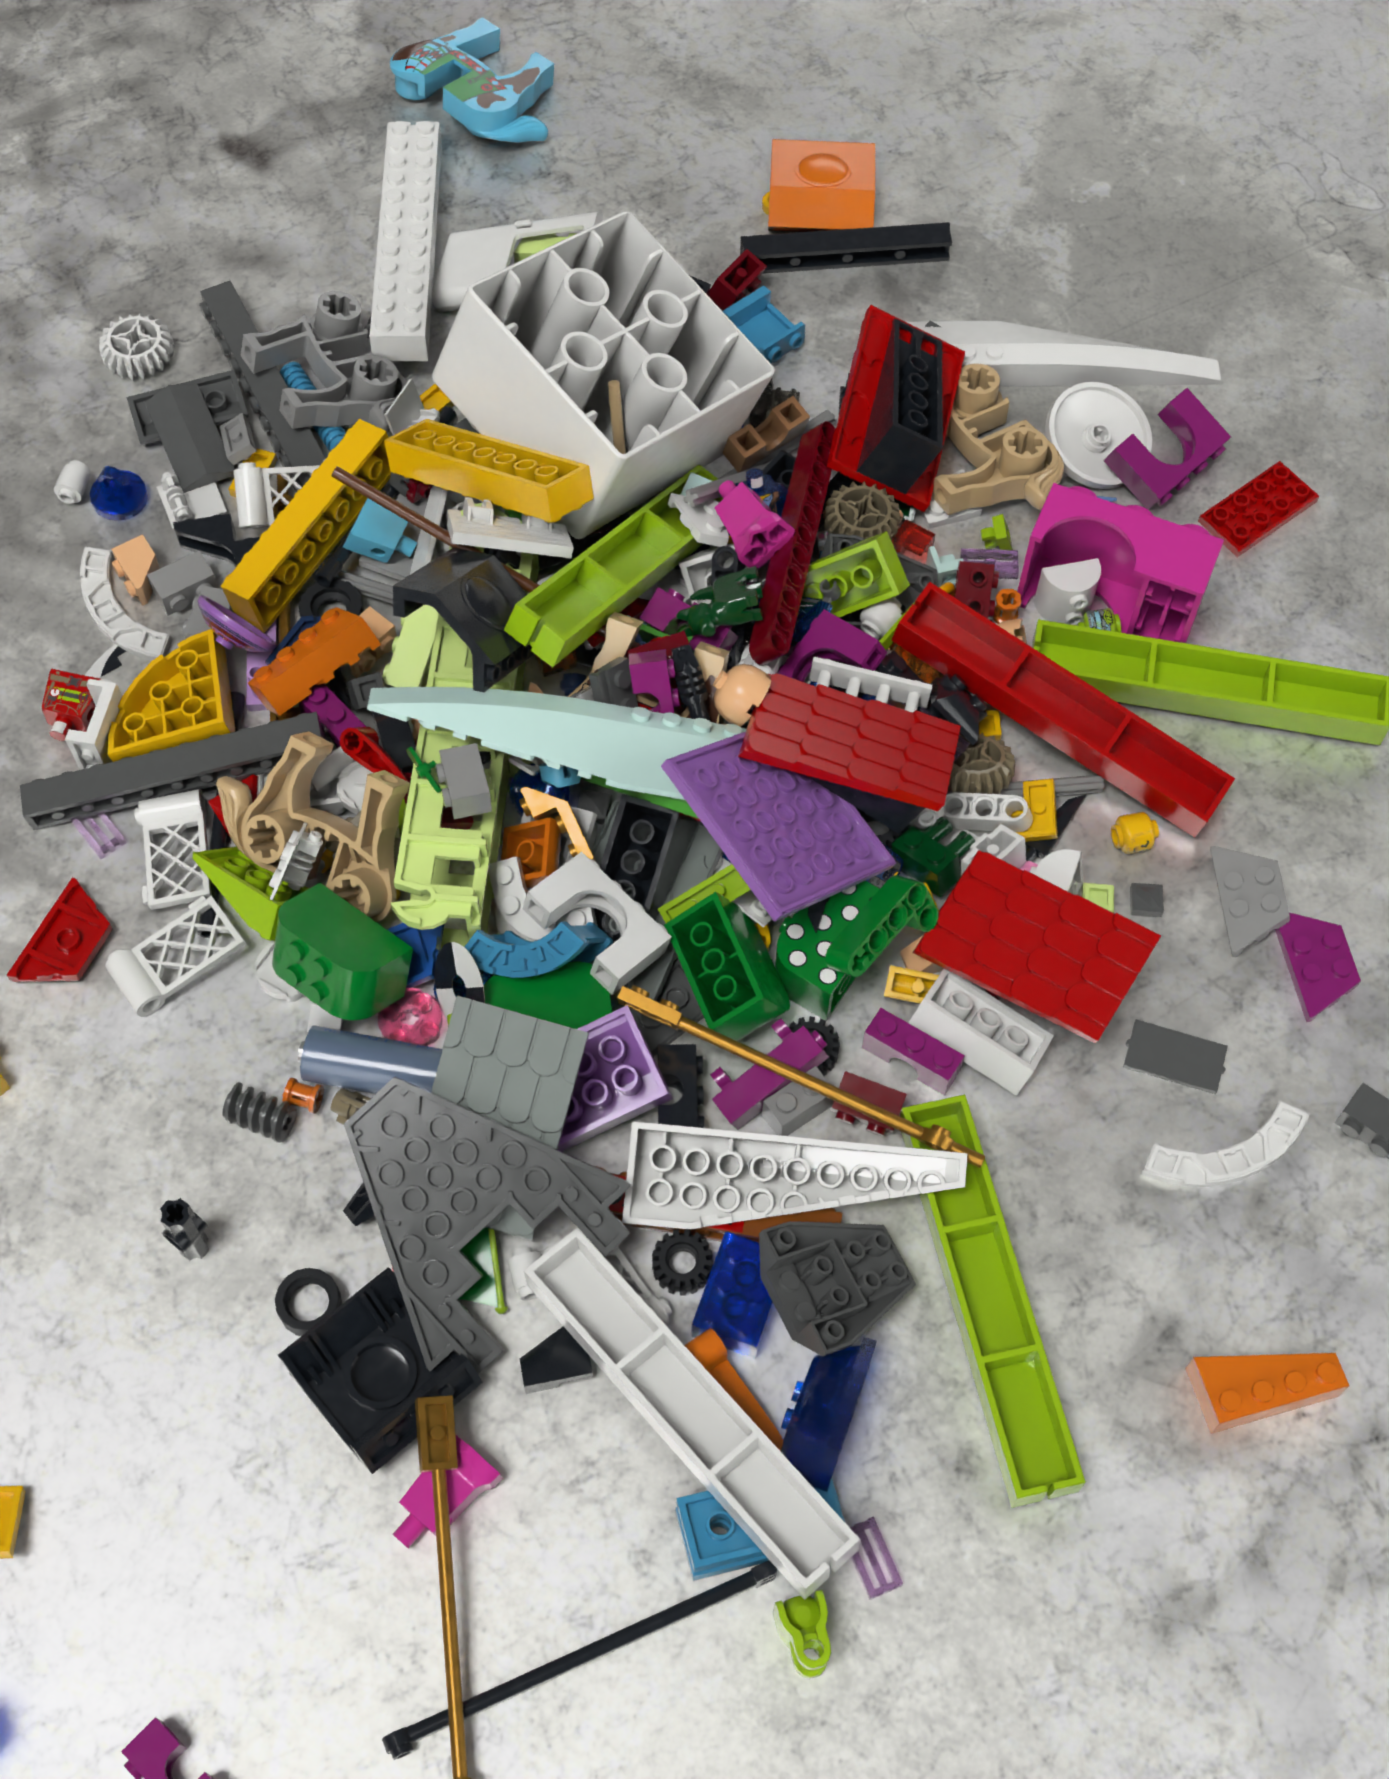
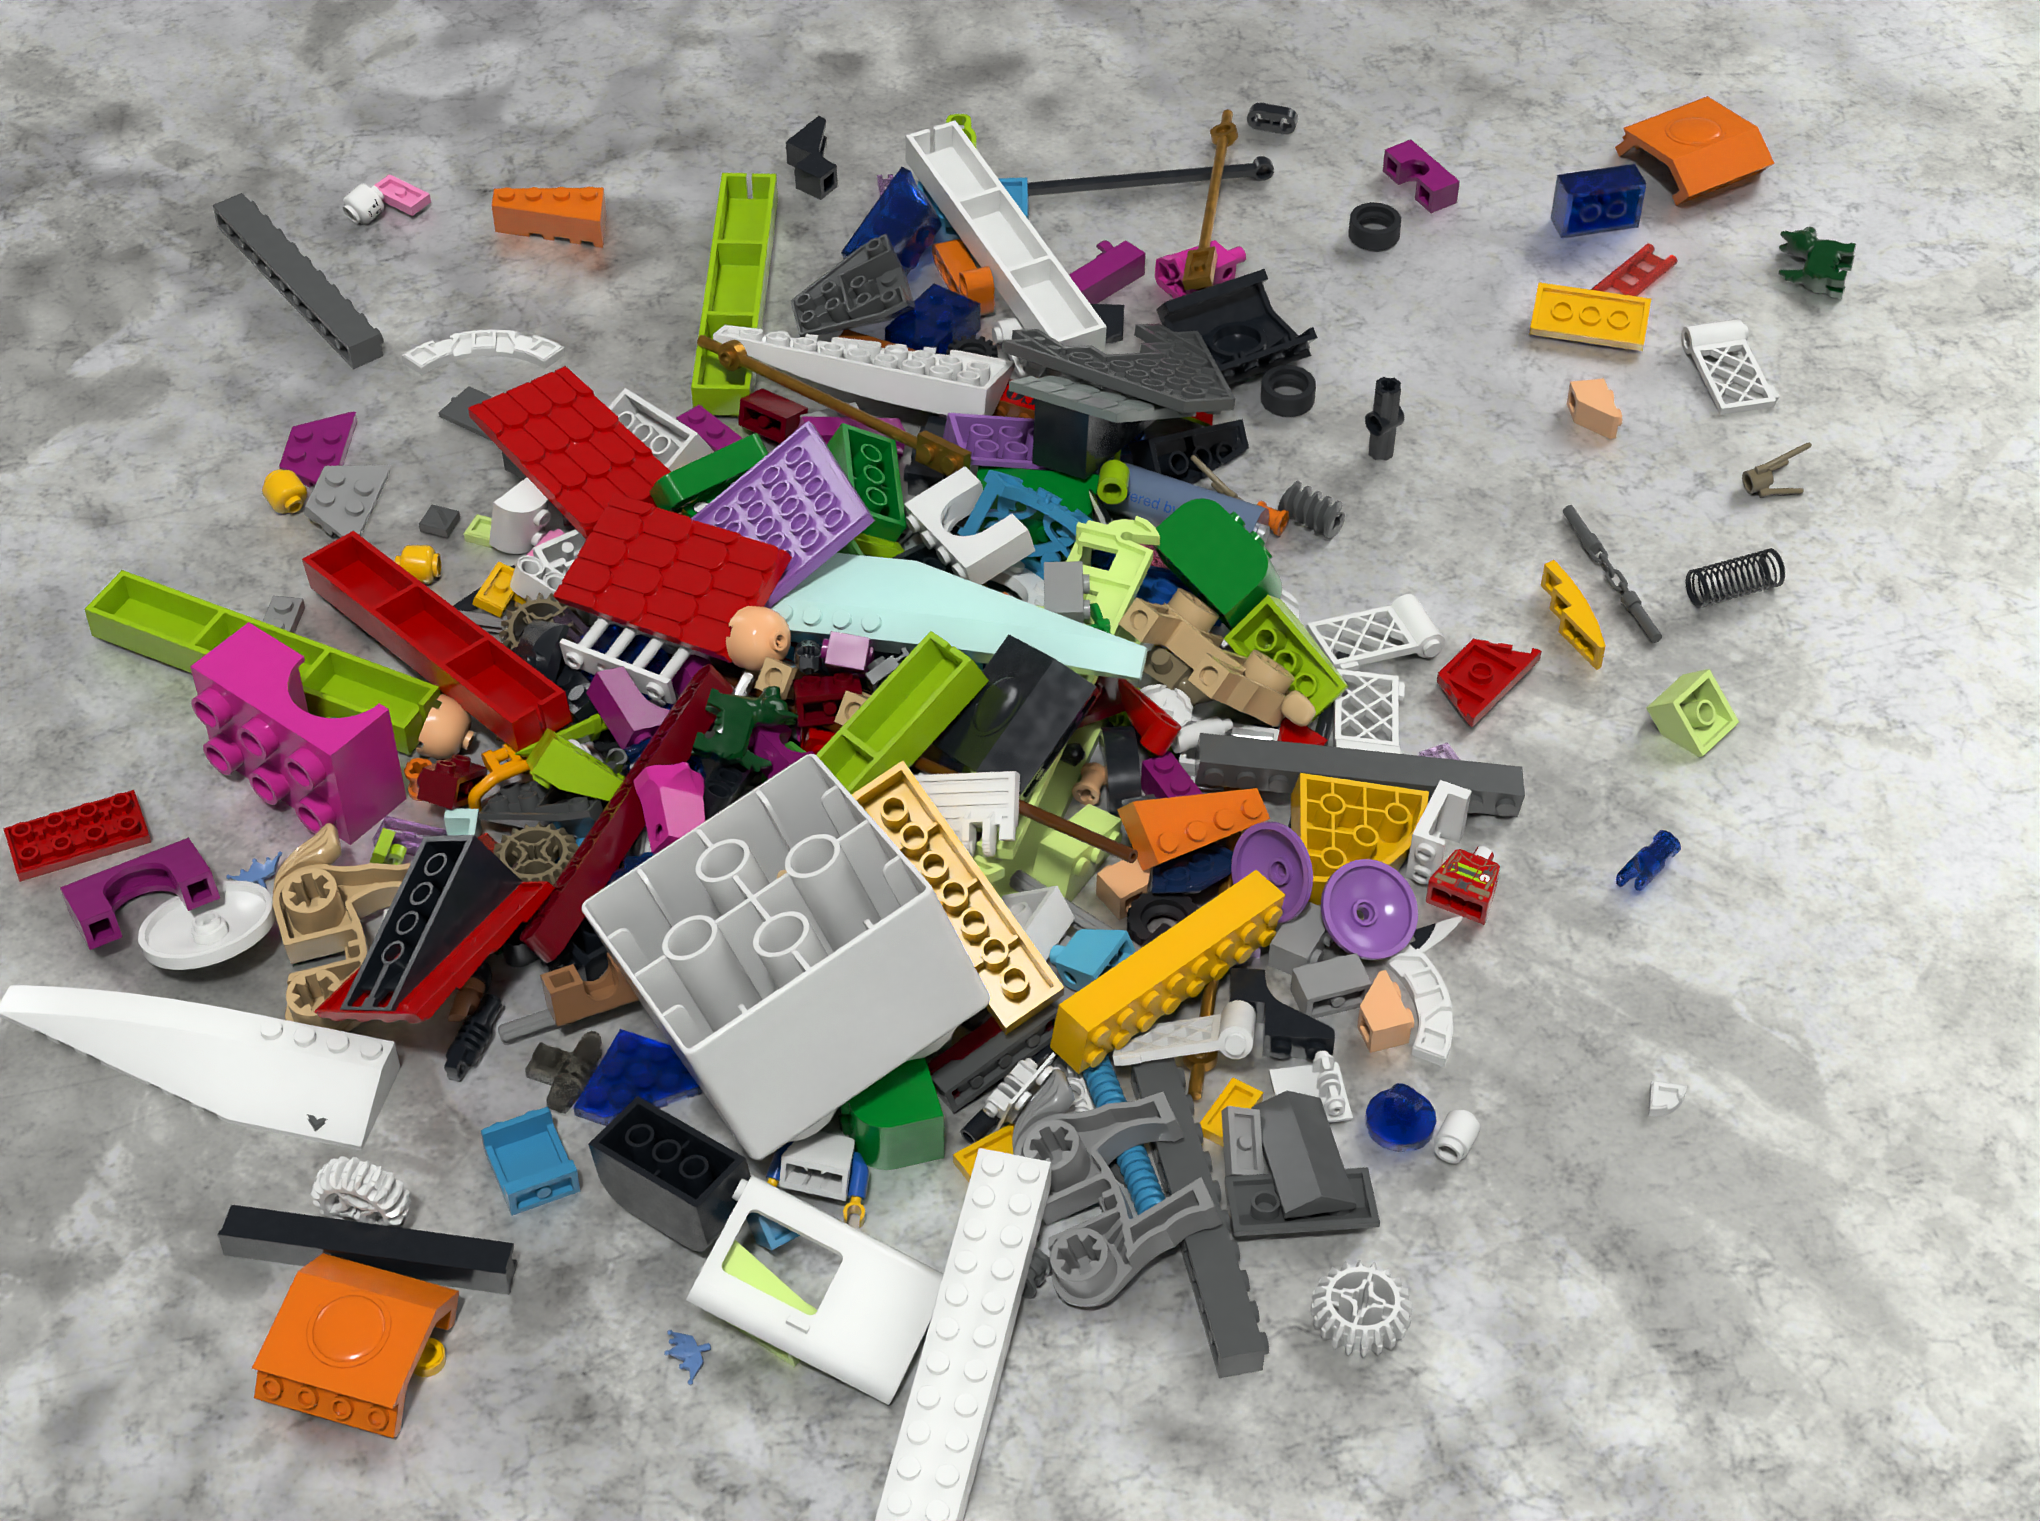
camera: 165 degrees left, 15 degrees down
white hinge [269,822,323,900] -> none
dark red brick [709,249,767,311] -> none
none -> yellow head [262,469,307,514]
none -> light grey plate [262,595,305,633]
none -> white gear [311,1156,412,1227]
none -> black arch [785,116,838,200]
none -> magenta brick [1069,240,1146,304]
none -> medium lavender dish [1321,859,1418,960]
none -> black tyre [1348,202,1401,251]

